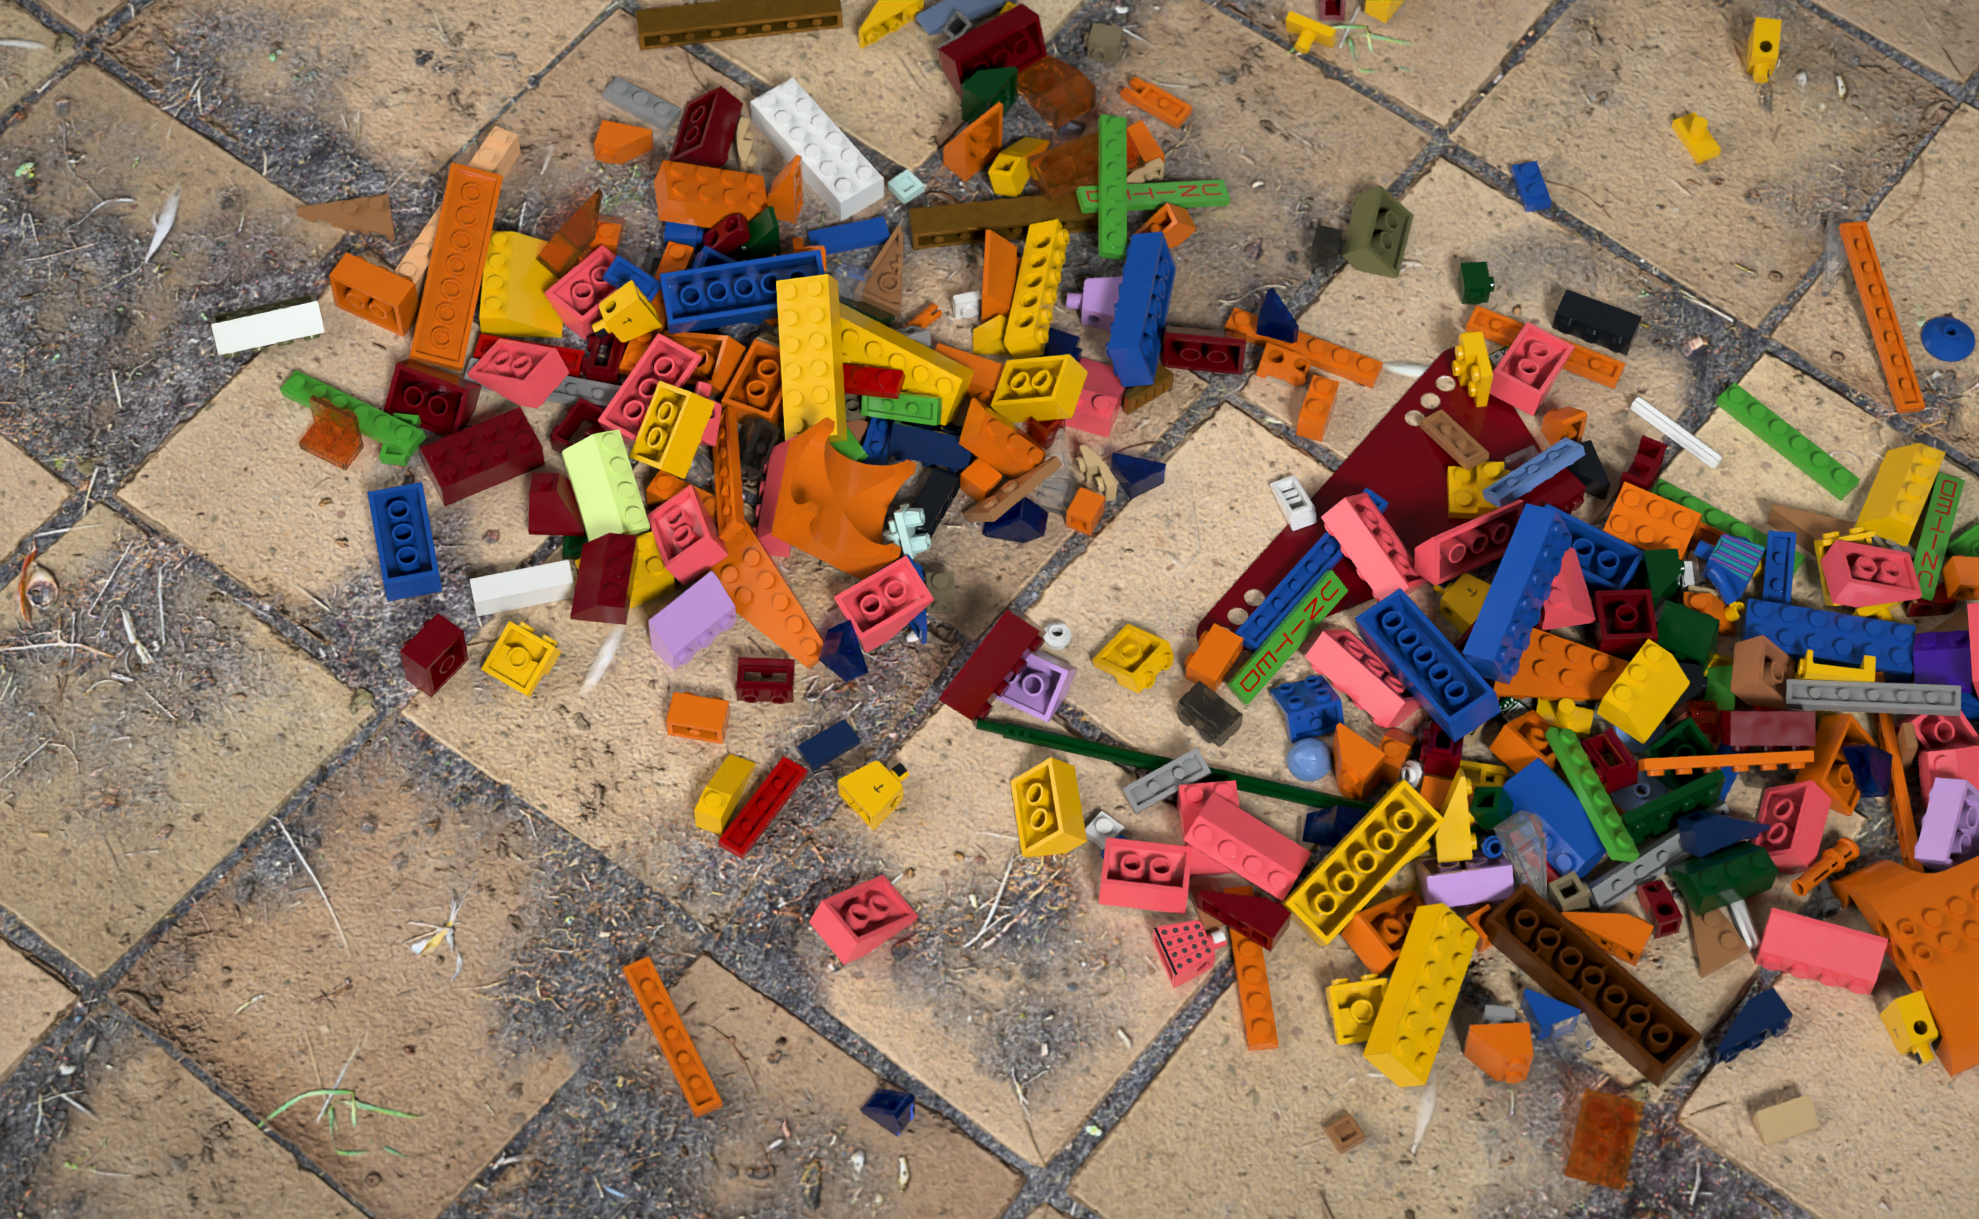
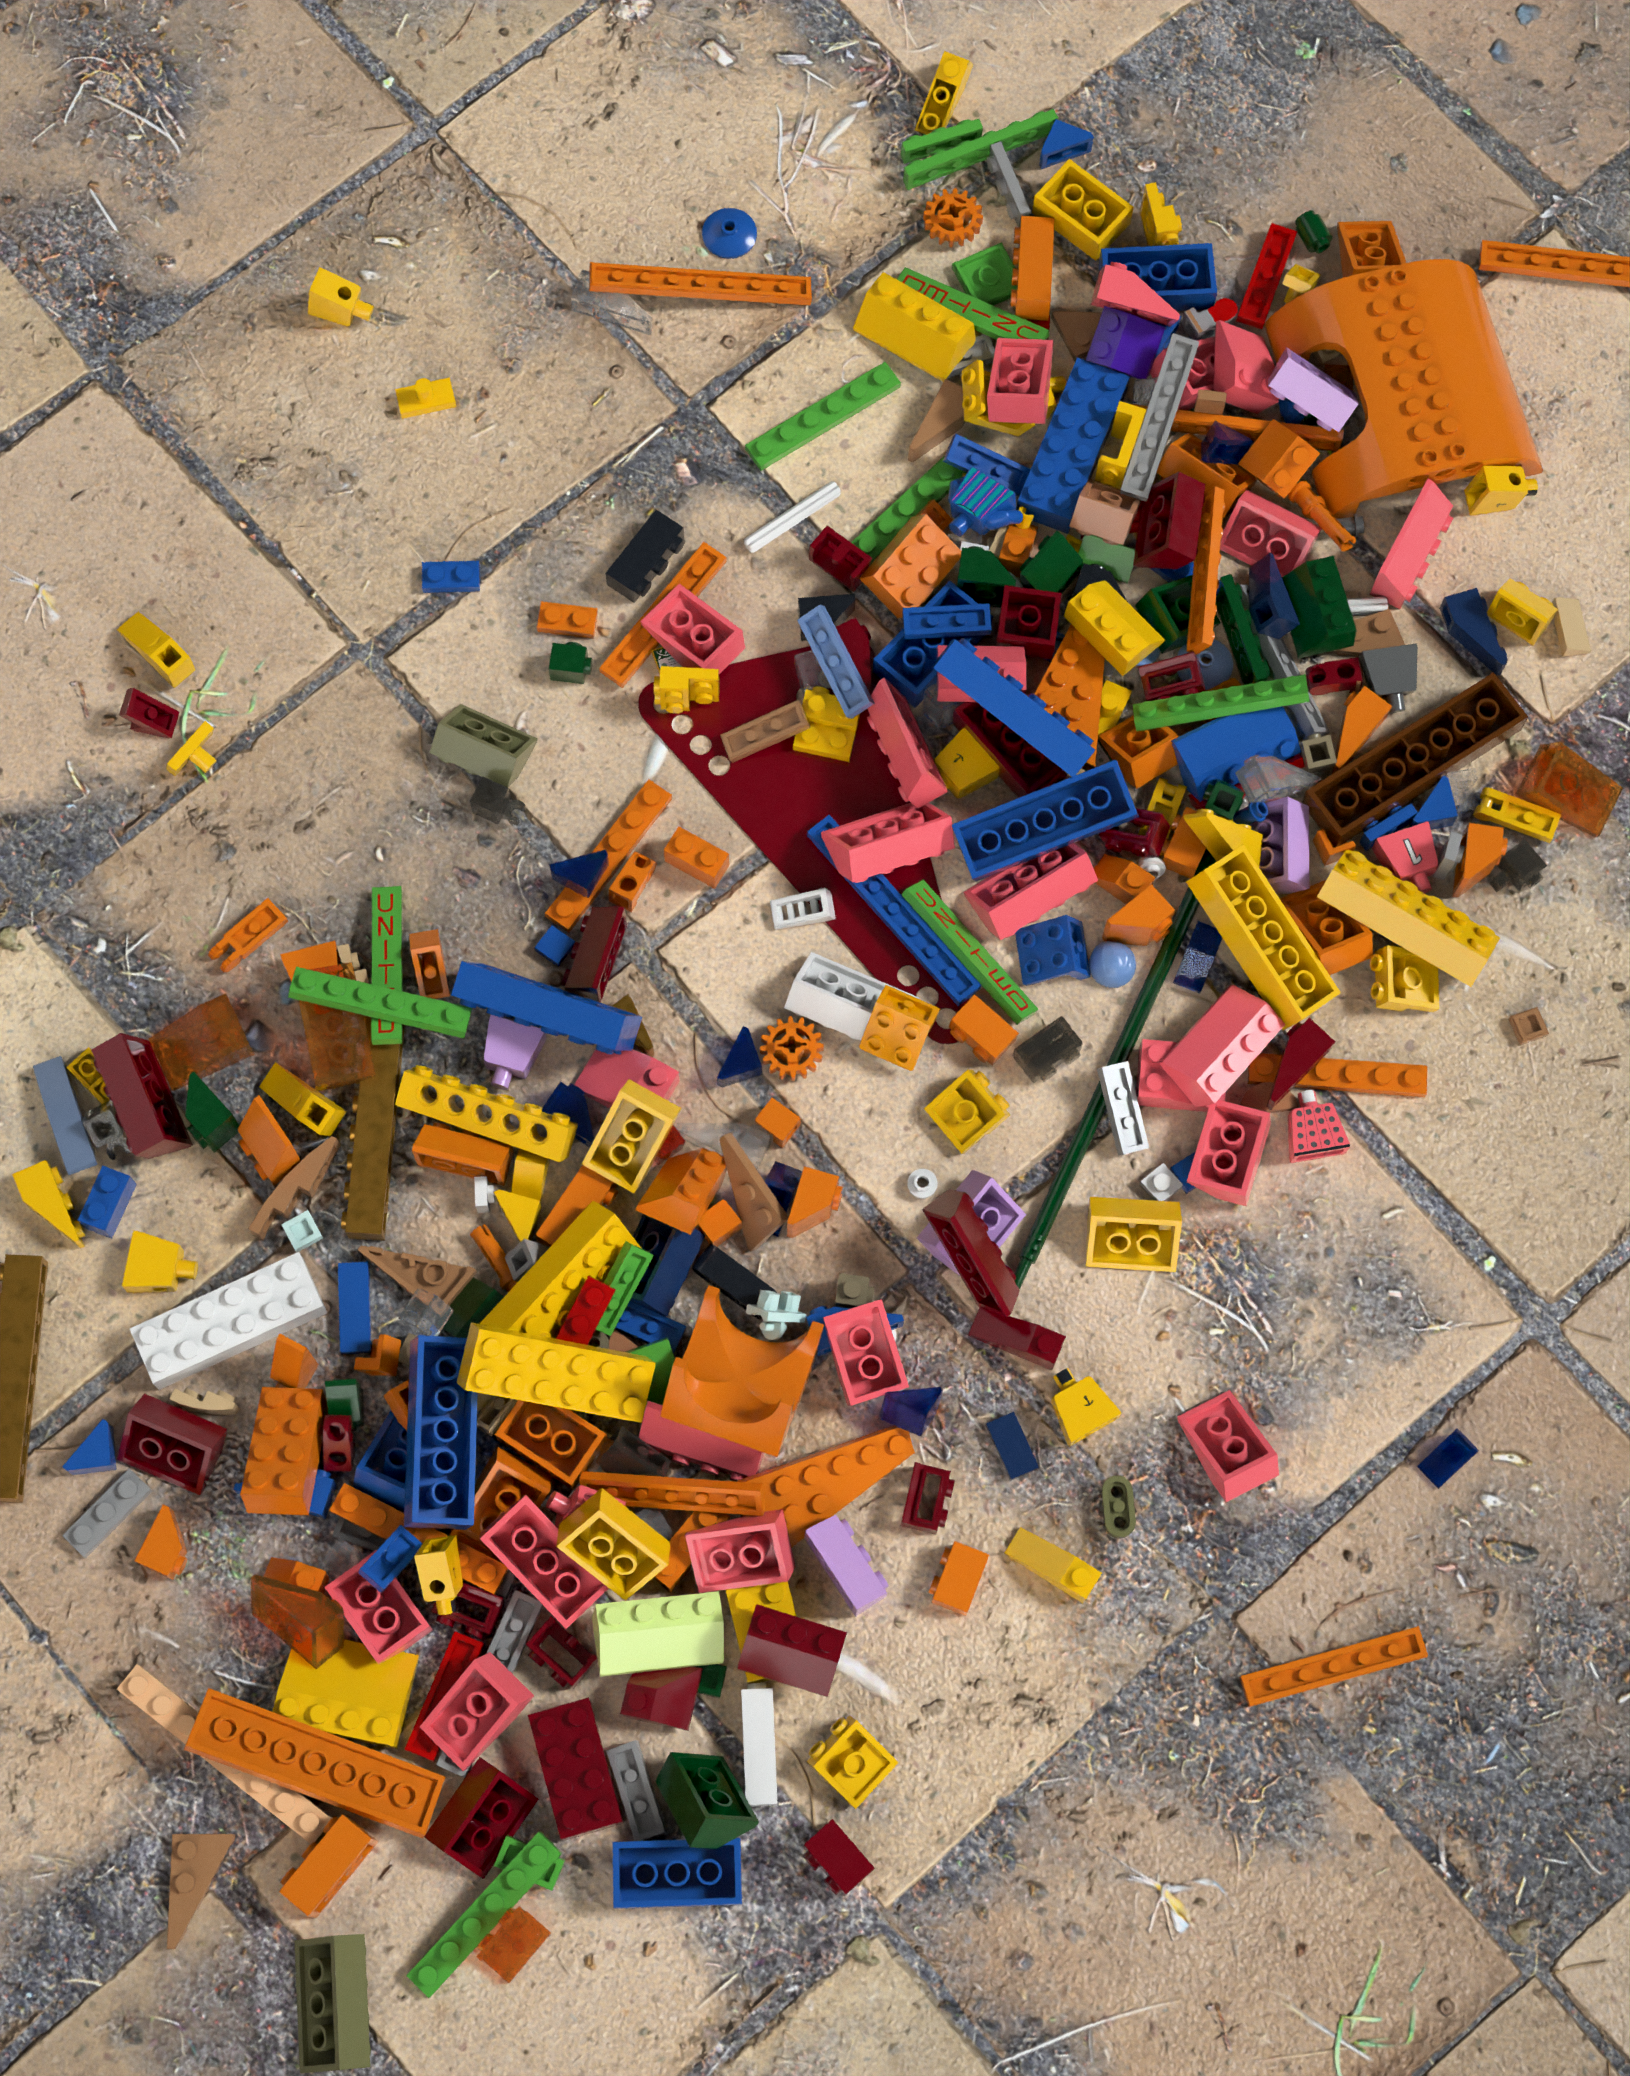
camera: 80 degrees left, 15 degrees up
red plate [718,756,808,860] -> none
tan slope [1075,445,1117,502] -> none
dark tan brick [1084,22,1123,63] -> none
orange slope [1541,406,1588,446] -> none
clear red panel [1686,700,1720,743] -> none
none -> blue slope [62,1419,116,1475]
none -> blue brick [78,1166,137,1239]
none -> yellow torso [122,1230,198,1293]
none -> medium nougat slope [248,1136,341,1240]
none -> yellow slope [494,1189,542,1242]
none -> blue tile [534,925,575,967]
none -> orange plate [537,601,598,639]
none -> light grey plate [606,1740,668,1841]
none -> dark green slope [655,1752,759,1849]
none -> orange gear [760,1016,824,1081]
none -> white slope [784,952,919,1041]
none -> orange slope [787,1166,843,1238]
none -> light orange bracket [859,985,940,1071]
none -> blue plate [902,604,991,639]
none -> dark red slope [968,1307,1066,1371]
none -> olive plate [1101,1475,1136,1539]
none -> orange slope [1238,419,1320,499]
none -> dark grey torso [1358,643,1418,713]
none -> blue plate [1359,803,1418,851]
none -> coral torso [1372,821,1438,894]
none -> yellow plate [1473,787,1561,843]
none -> yellow slope [1487,578,1558,646]
none -> clear smoke brick [1490,839,1547,892]

